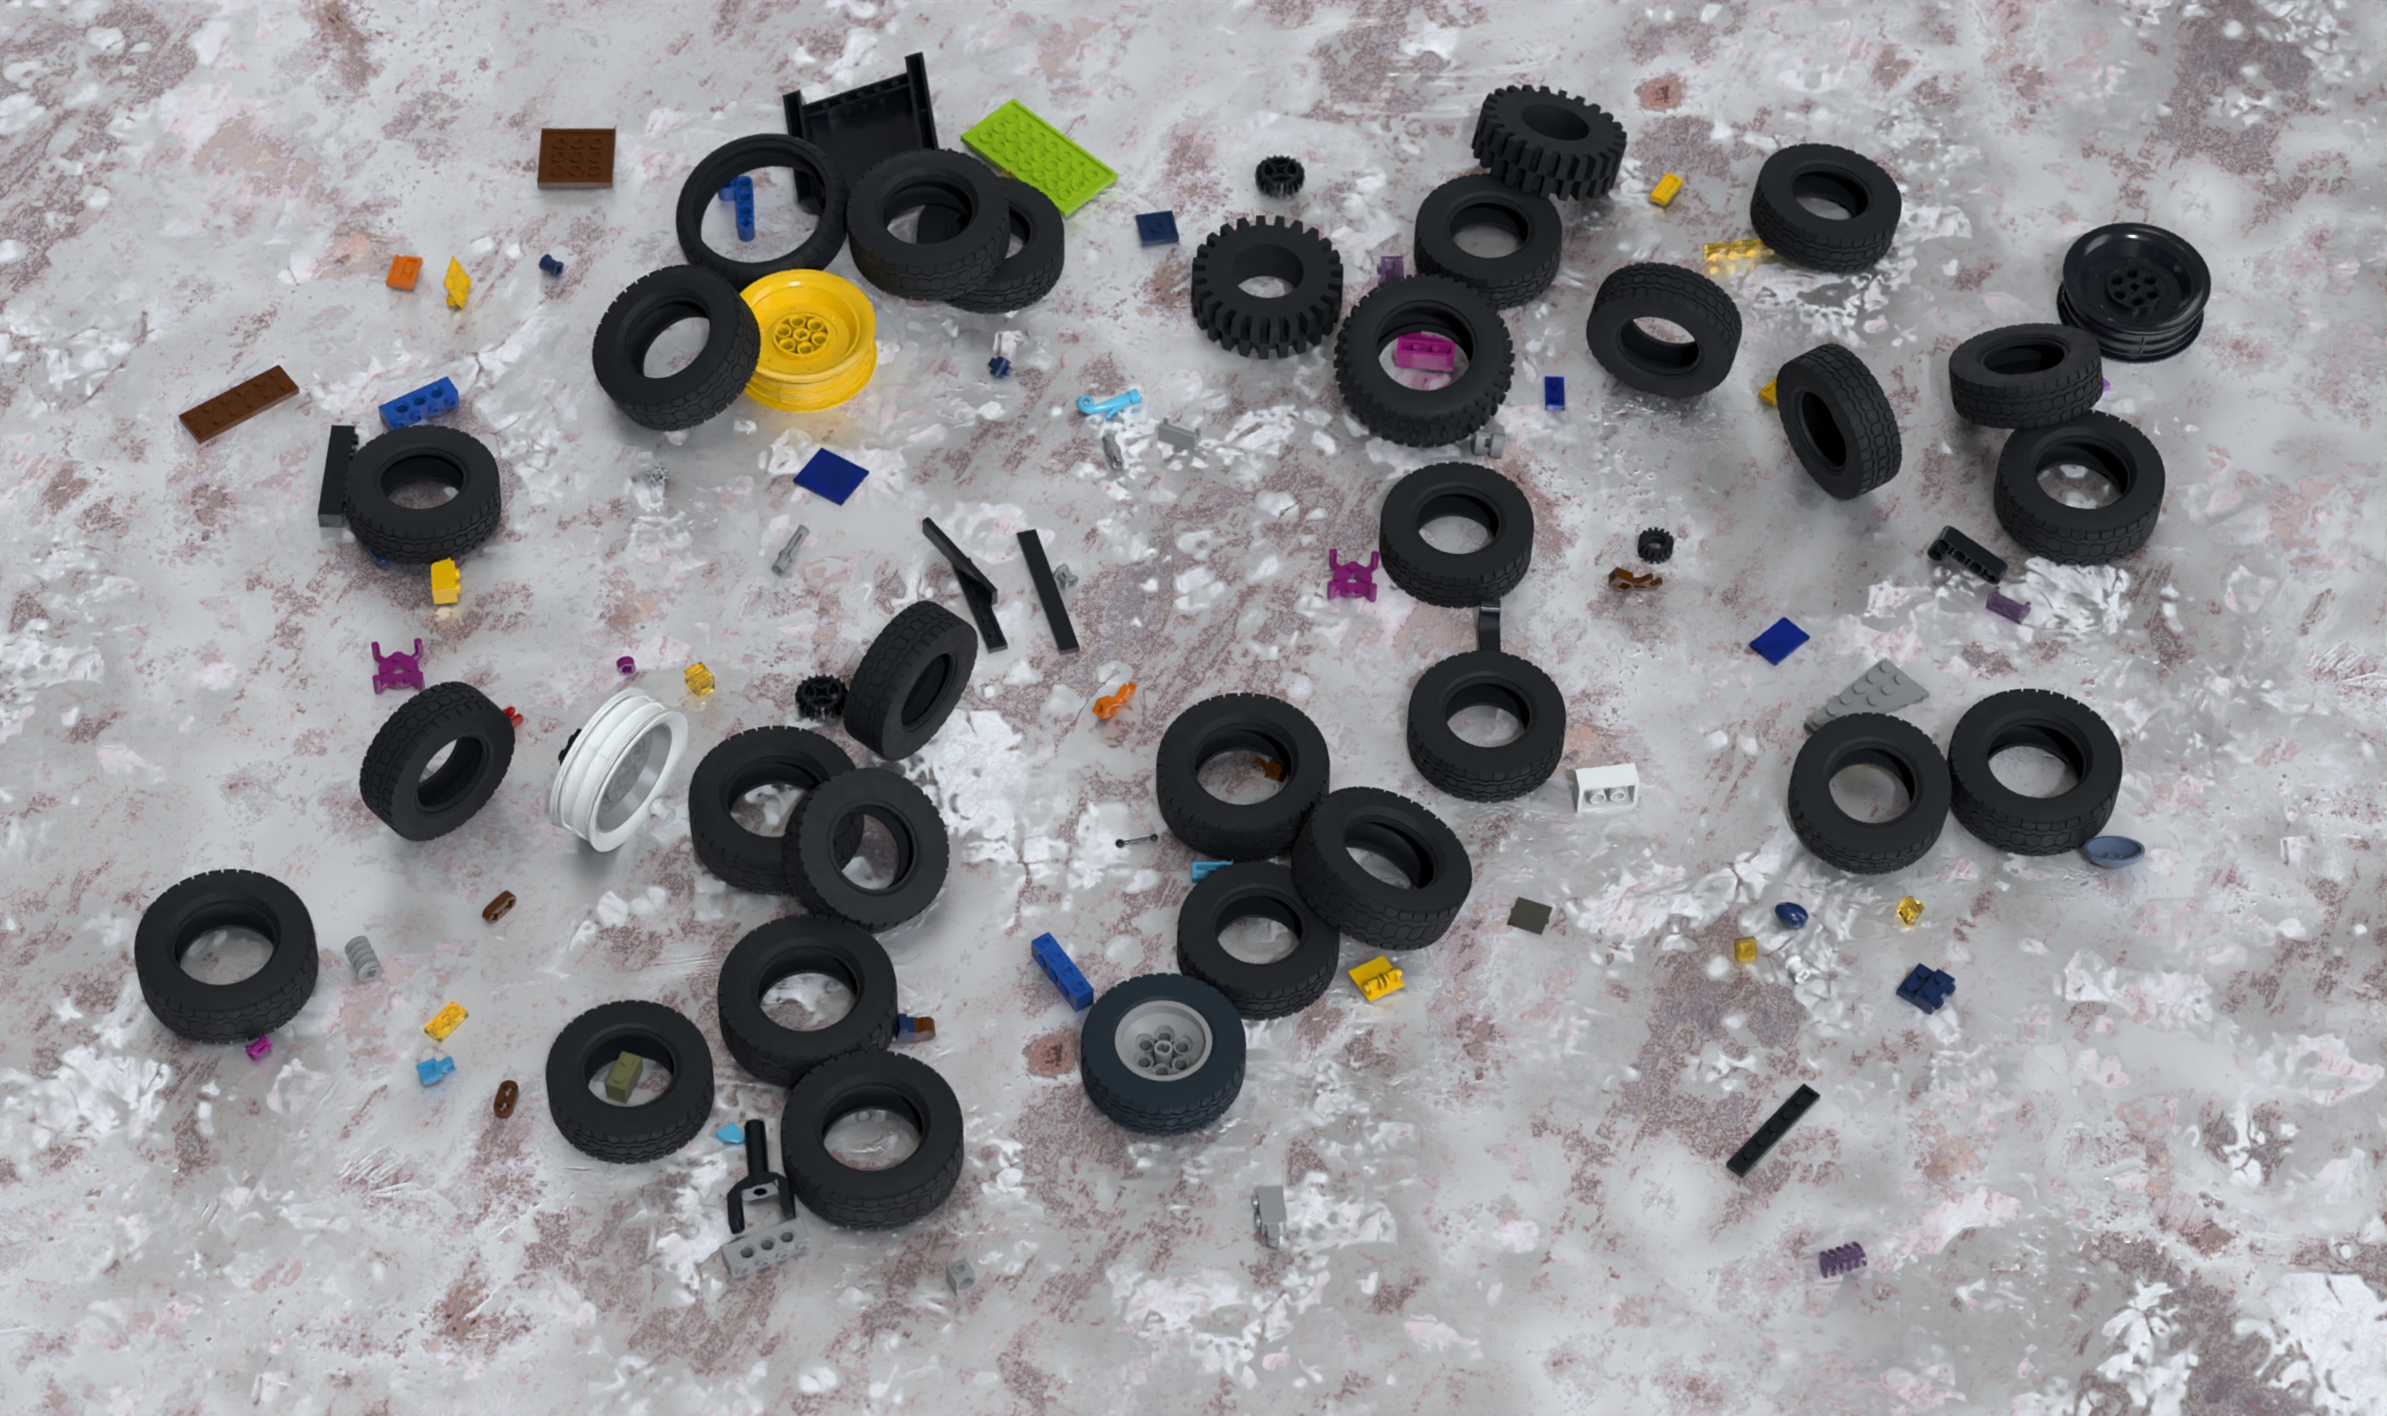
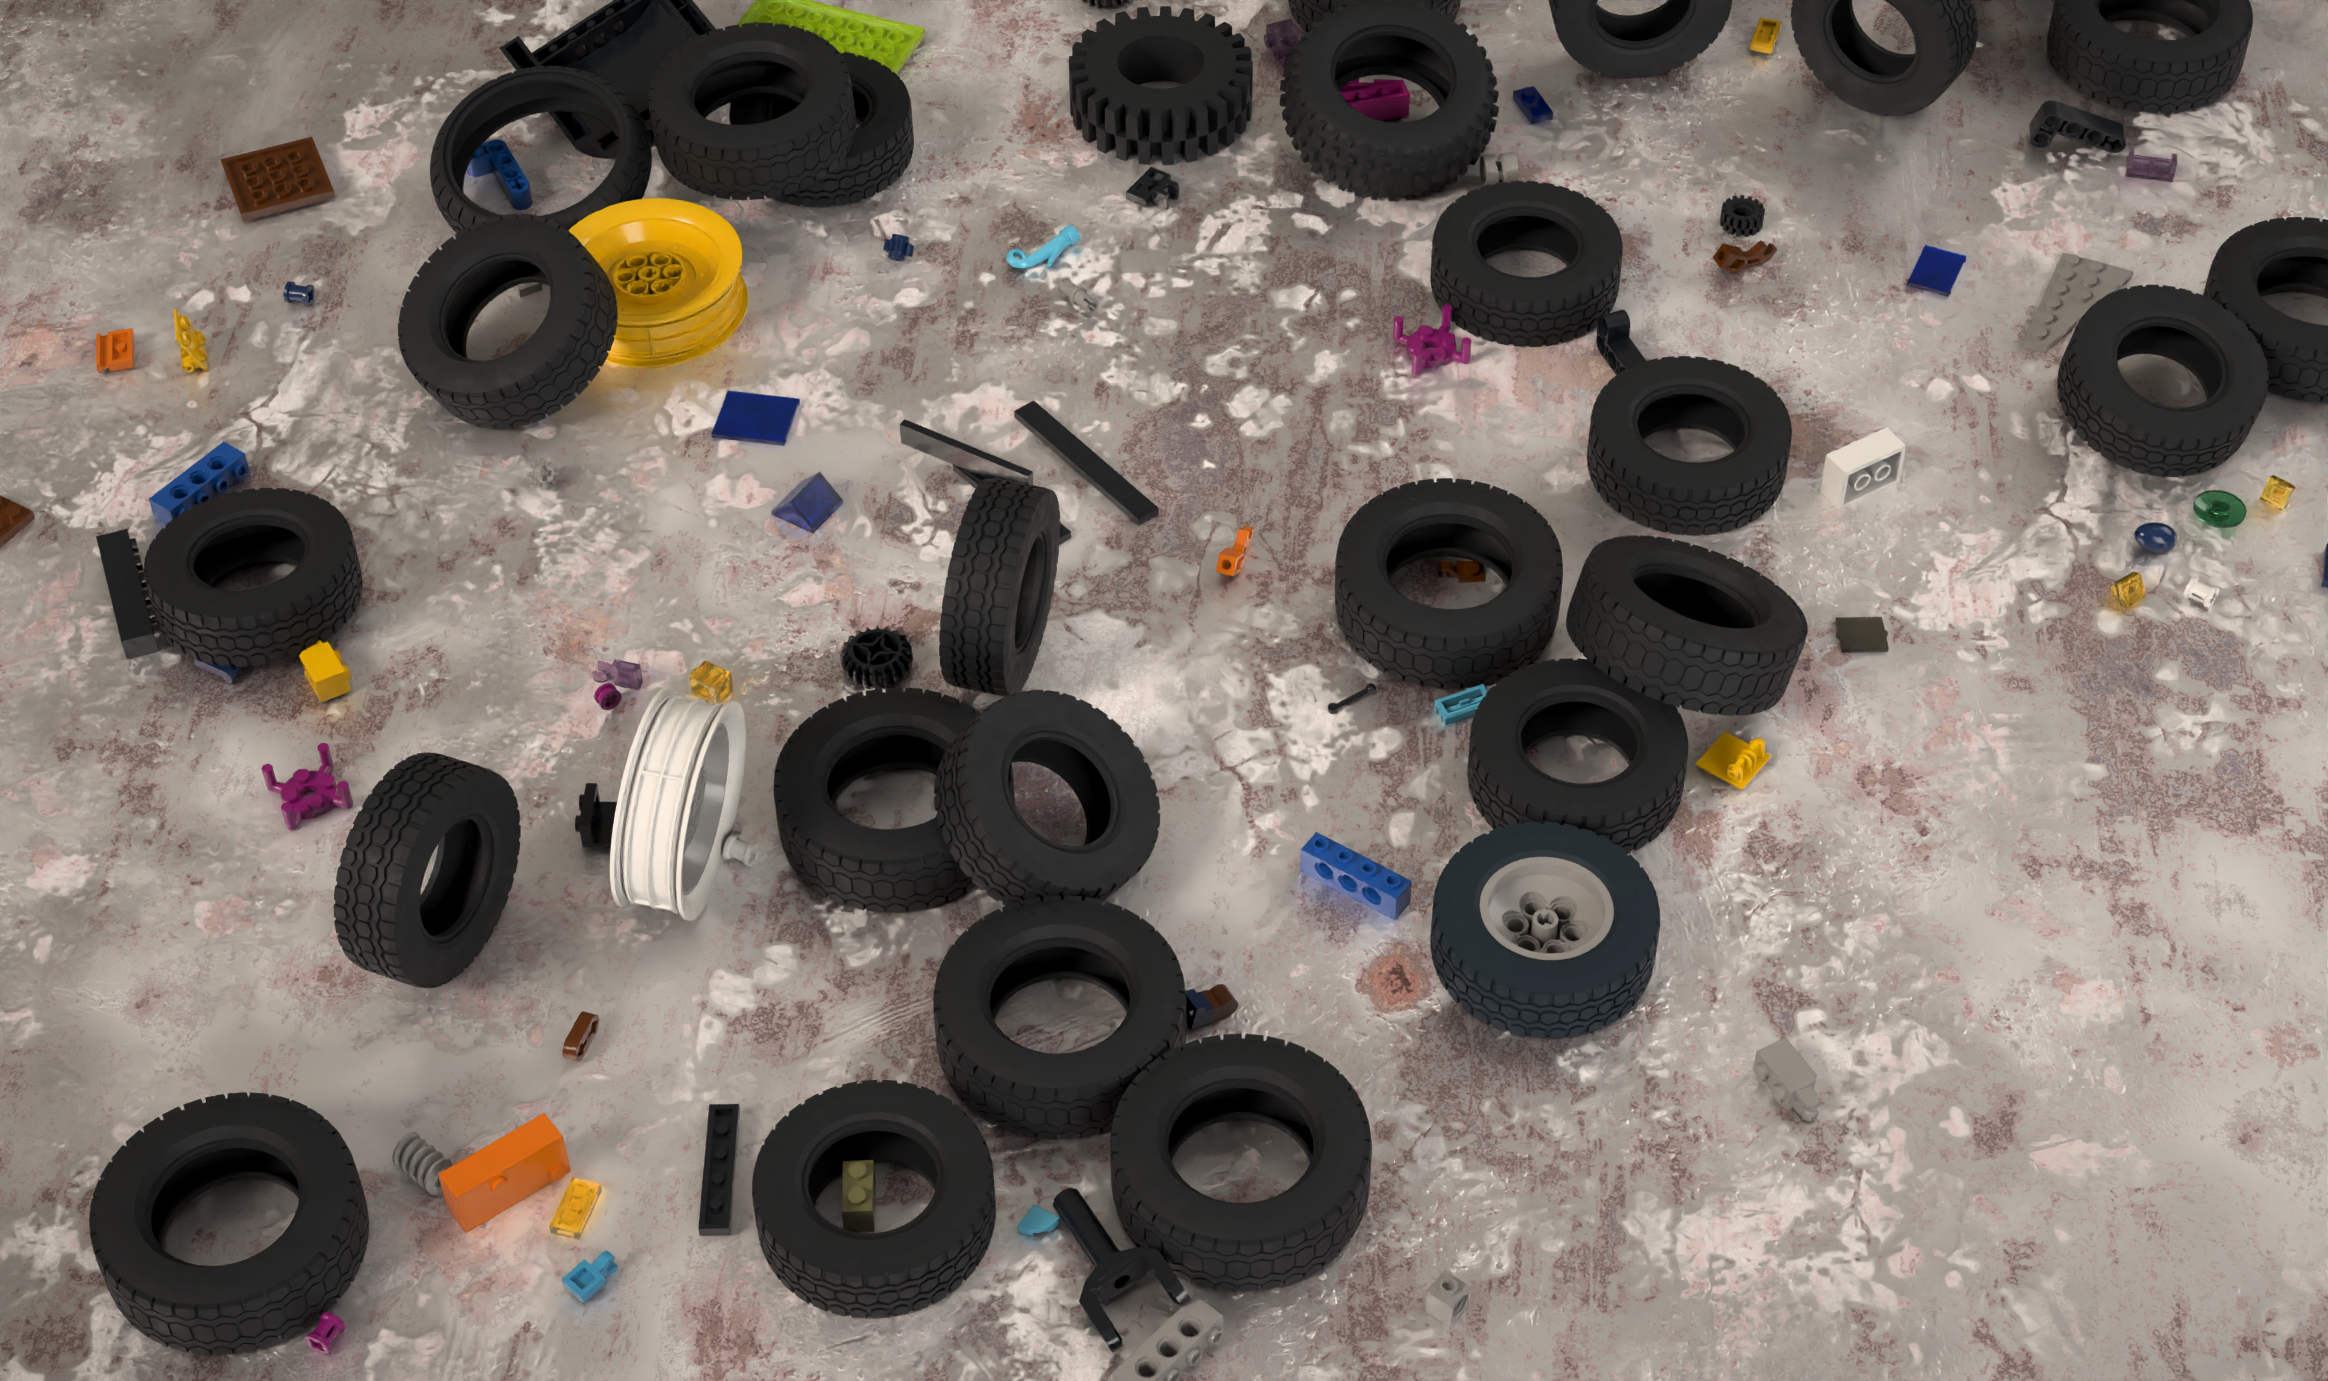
camera: 20 degrees left, 5 degrees down
reddish brown beam [493,1080,519,1119] -> none
light grey pin [772,525,810,575] -> none
light grey bush [1053,564,1079,590] -> none
dark blue plate [1135,210,1179,247] -> none
black tile [1726,1084,1820,1178] -> none
none -> orange brick [438,1113,571,1233]
none -> clear purple plate [592,659,643,690]
none -> black plate [698,1104,740,1236]
none -> clear blue slope [771,472,843,533]
none -> black plate [1126,167,1179,210]
none -> clear green dish [2193,490,2246,528]

